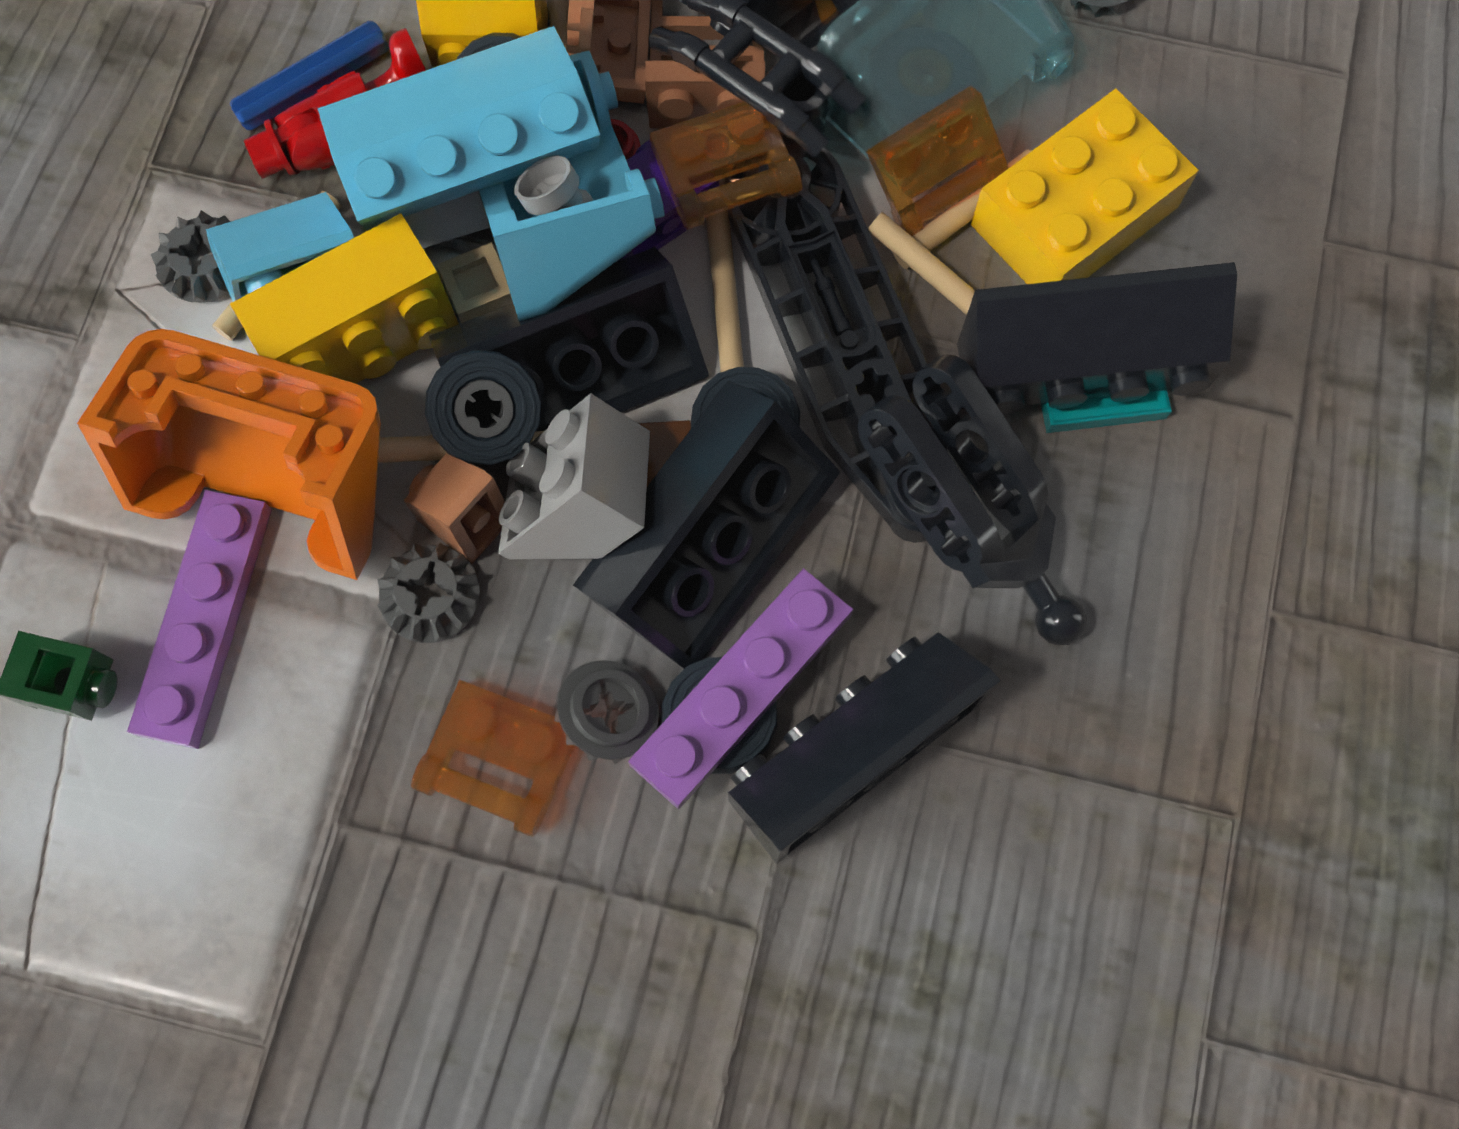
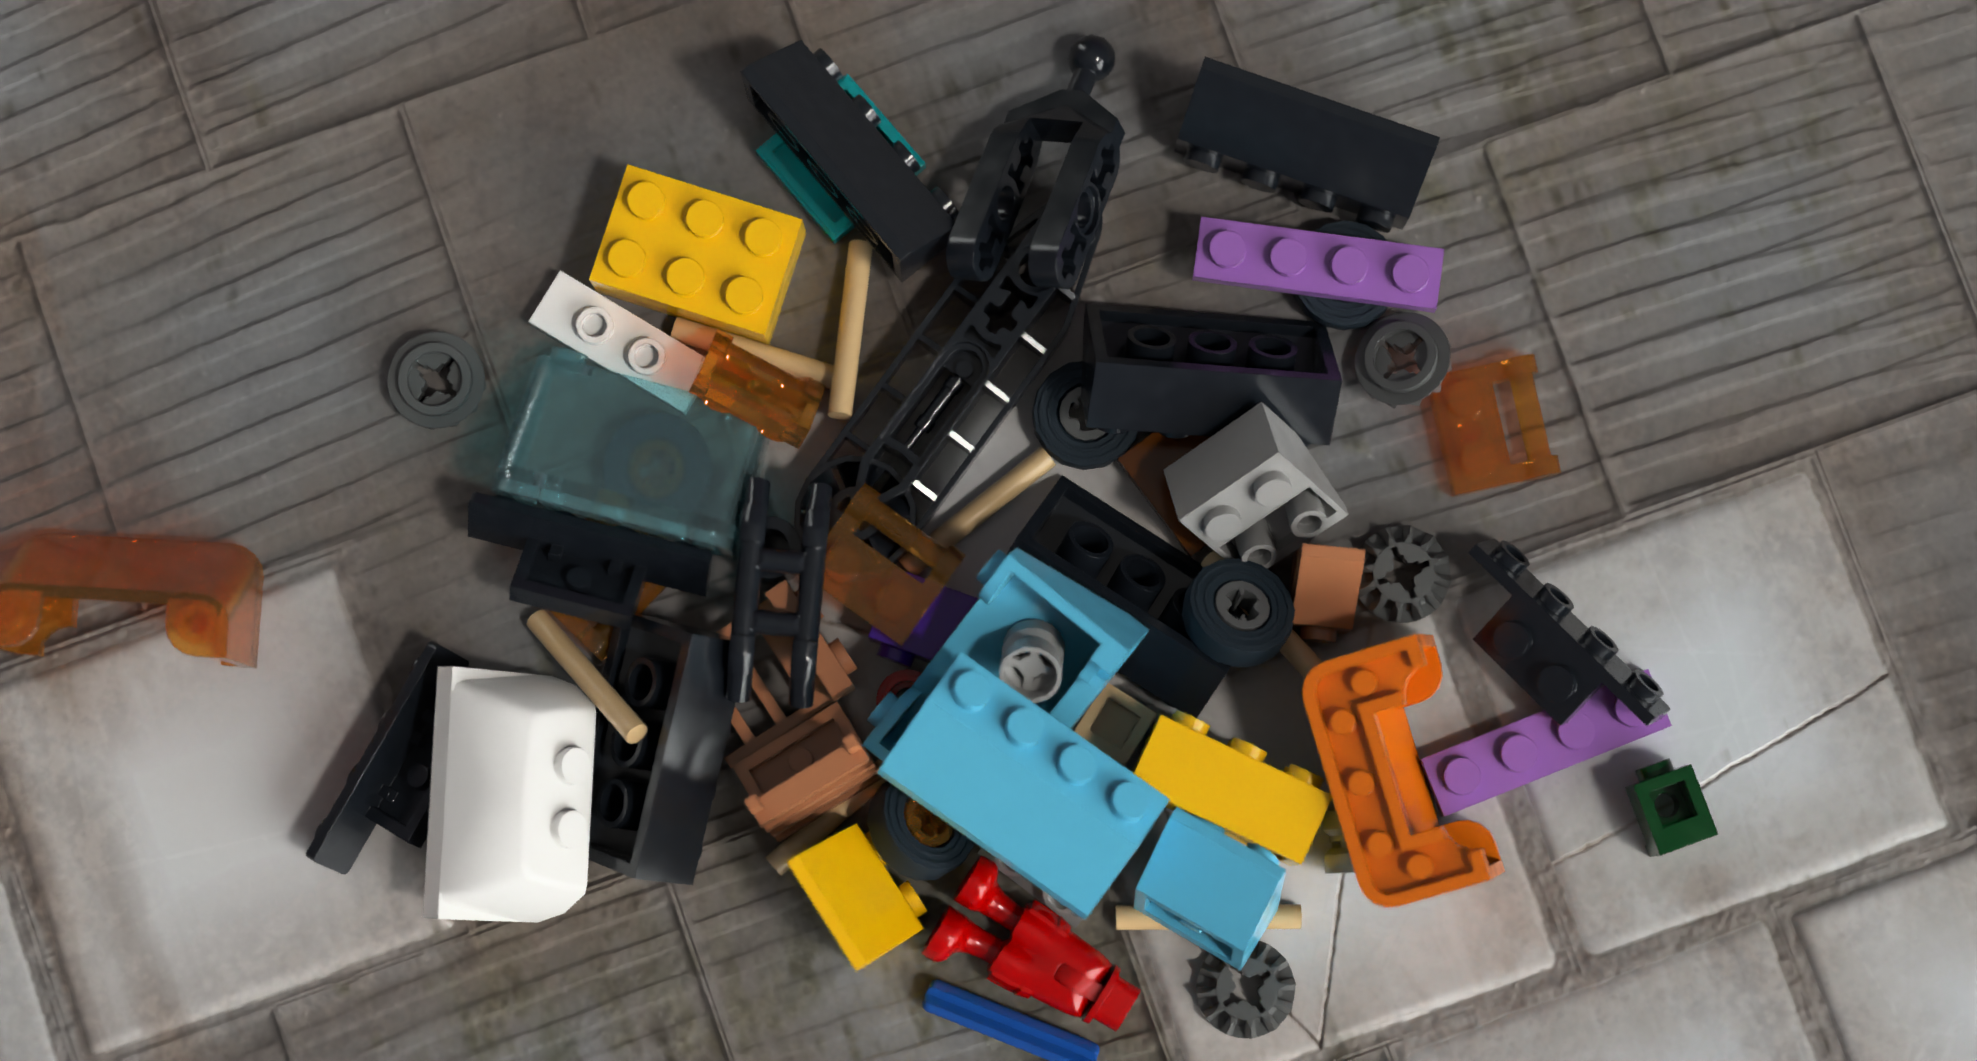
camera: 125 degrees left, 10 degrees up
none -> white plate [528,270,717,418]
none -> black bracket [1468,539,1670,726]

